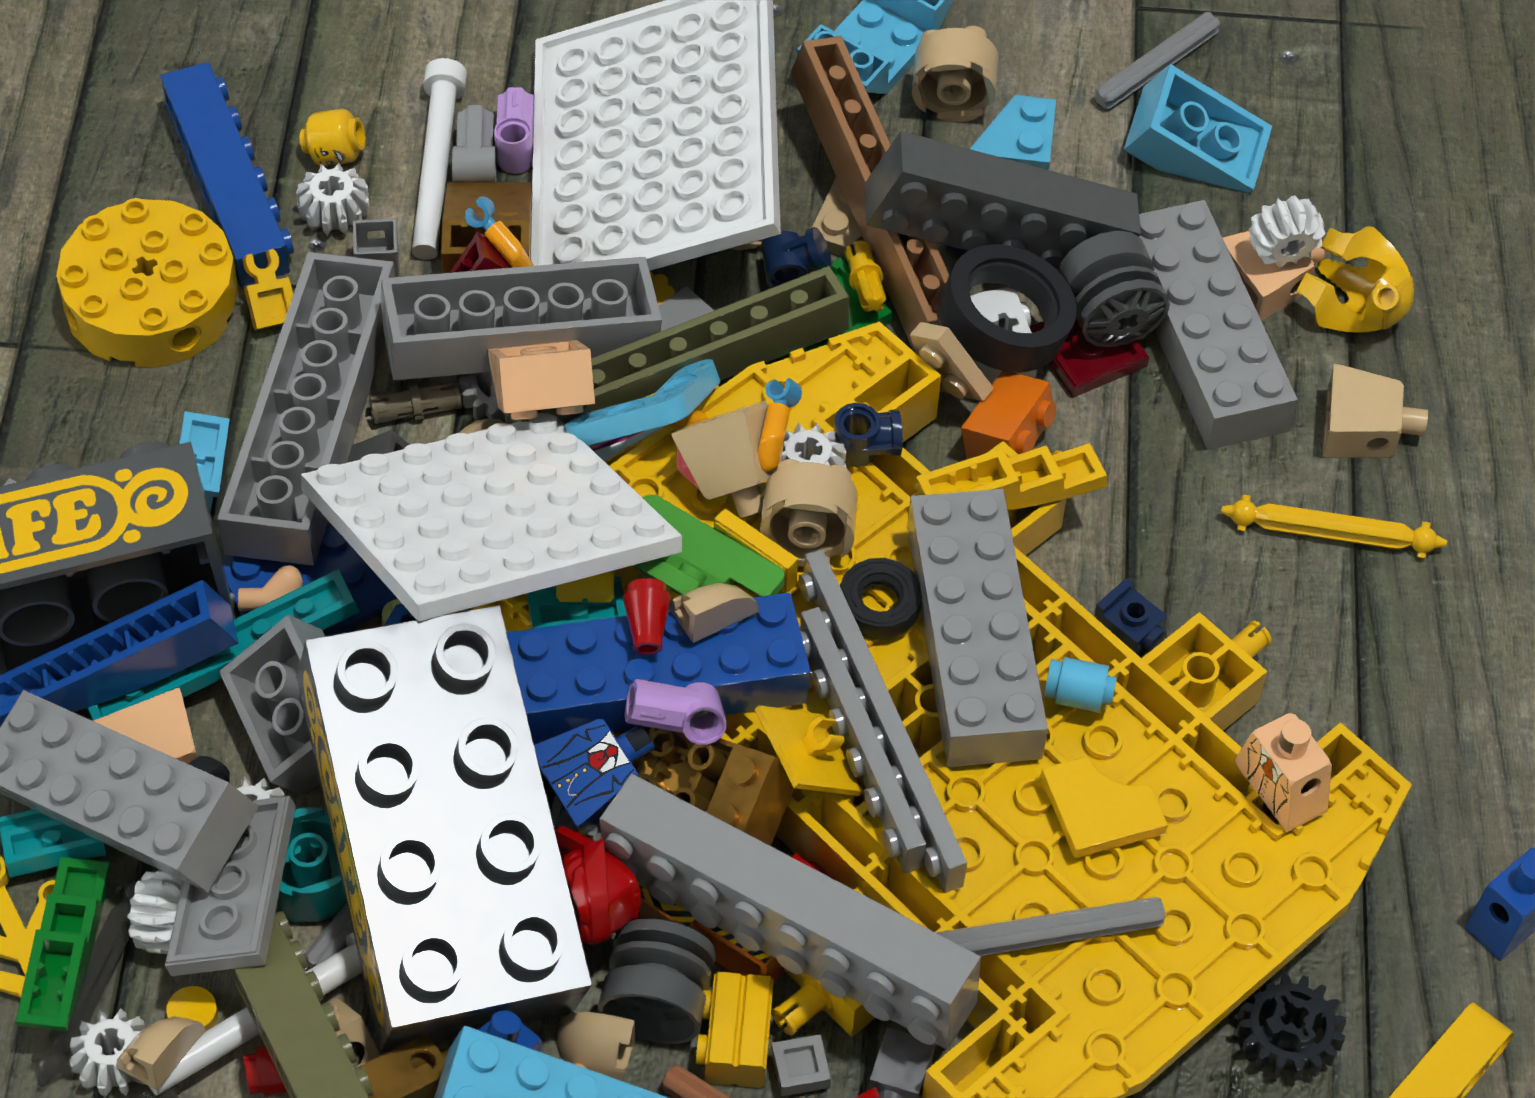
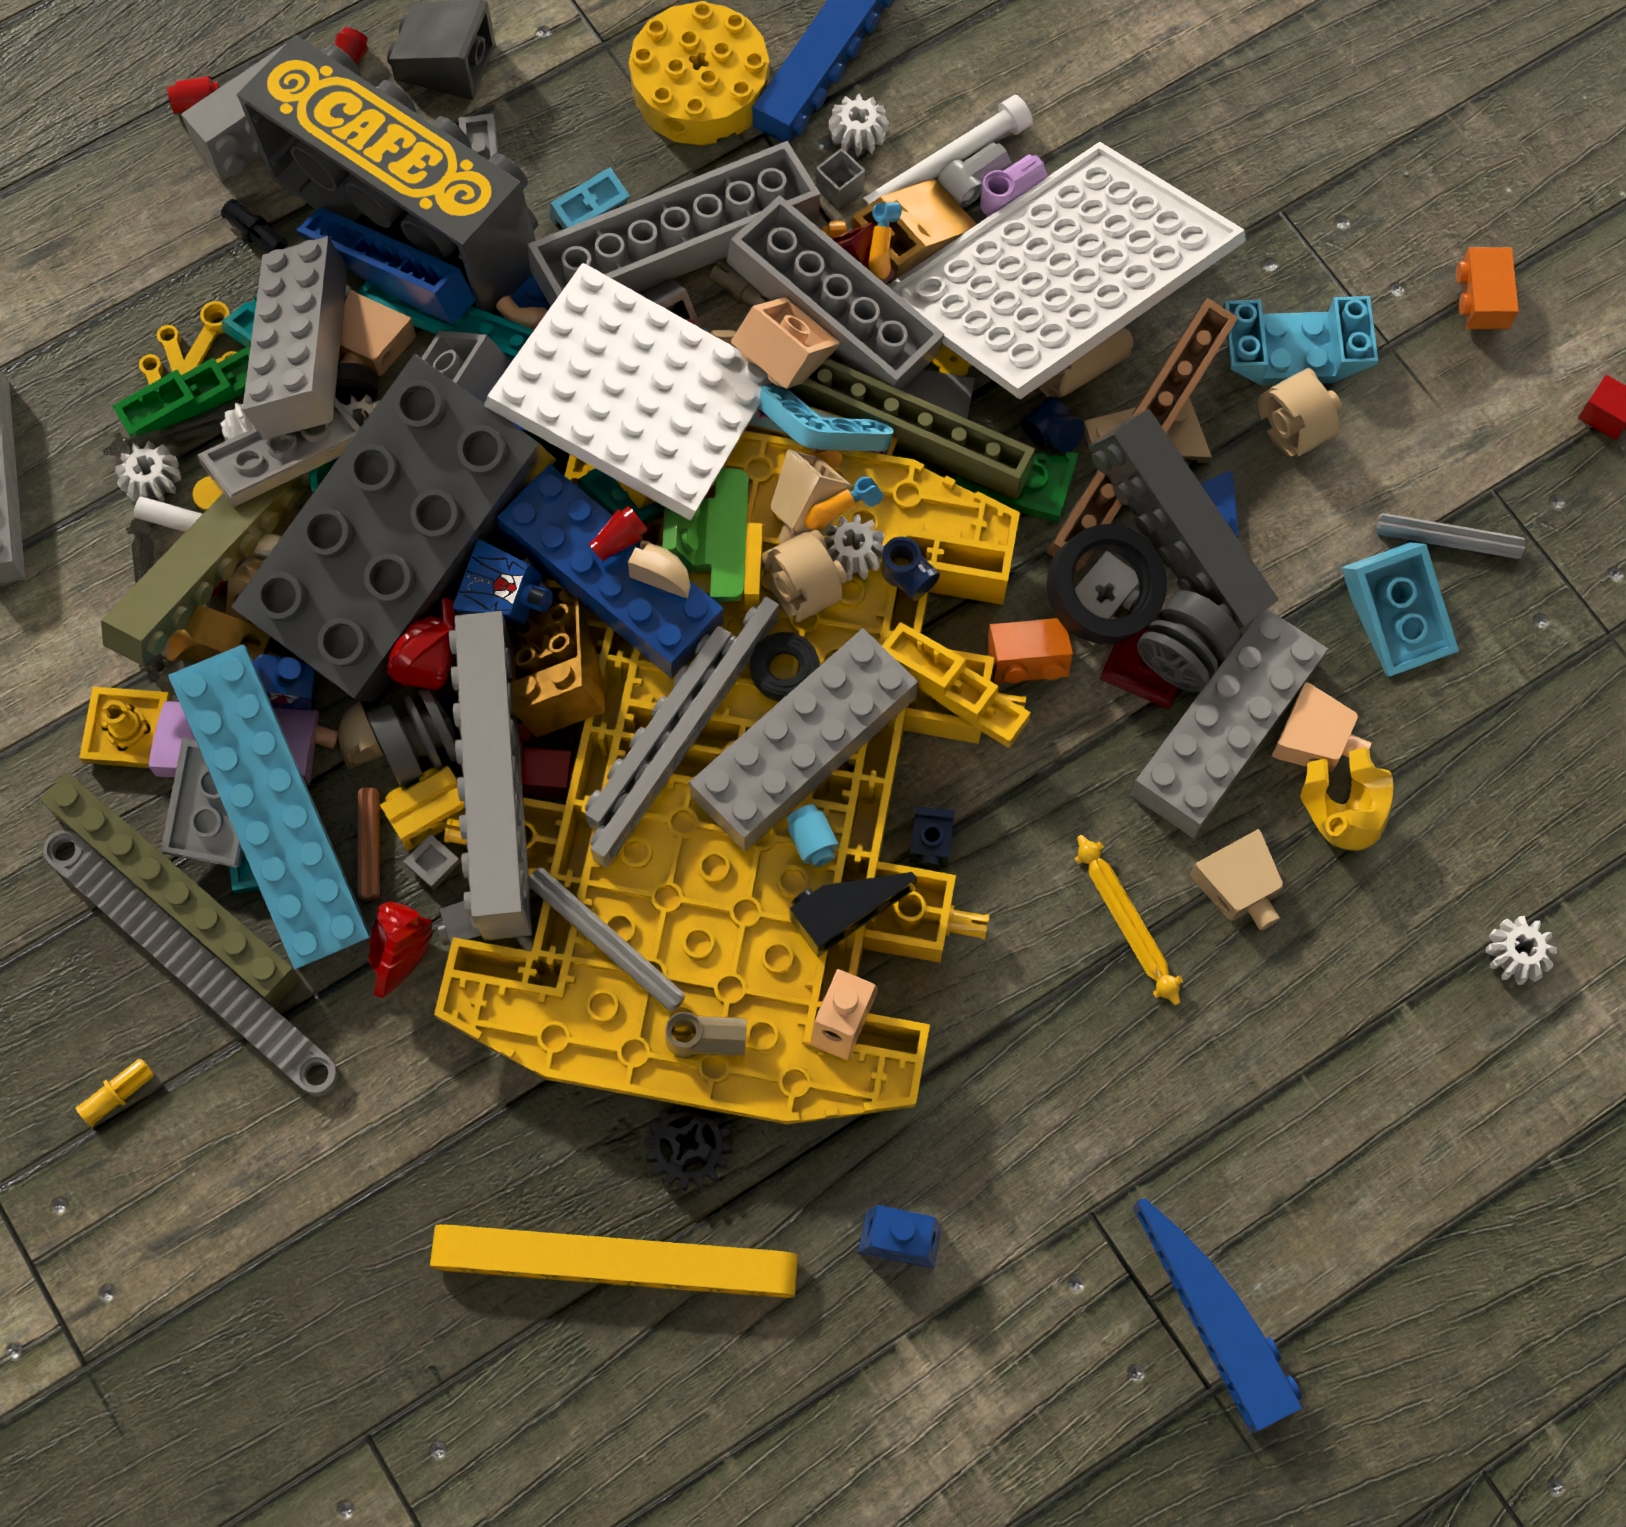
camera: 55 degrees right, 15 degrees up
tan brick [116,1016,206,1091] -> none
yellow plate [243,249,293,331] -> none
yellow head [299,108,366,167] -> none
lavender piece [624,679,727,745] -> none
yellow piece [754,705,864,796] -> none
yellow axle [844,241,886,313] -> none
tan wing [910,322,994,401] -> none
medium azure wing [970,95,1056,170] -> none
yellow tile [1040,756,1168,859] -> none
white gear [1248,195,1326,267] -> none
none -> dark tan piece [665,1012,746,1057]
none -> black slope [789,872,917,957]

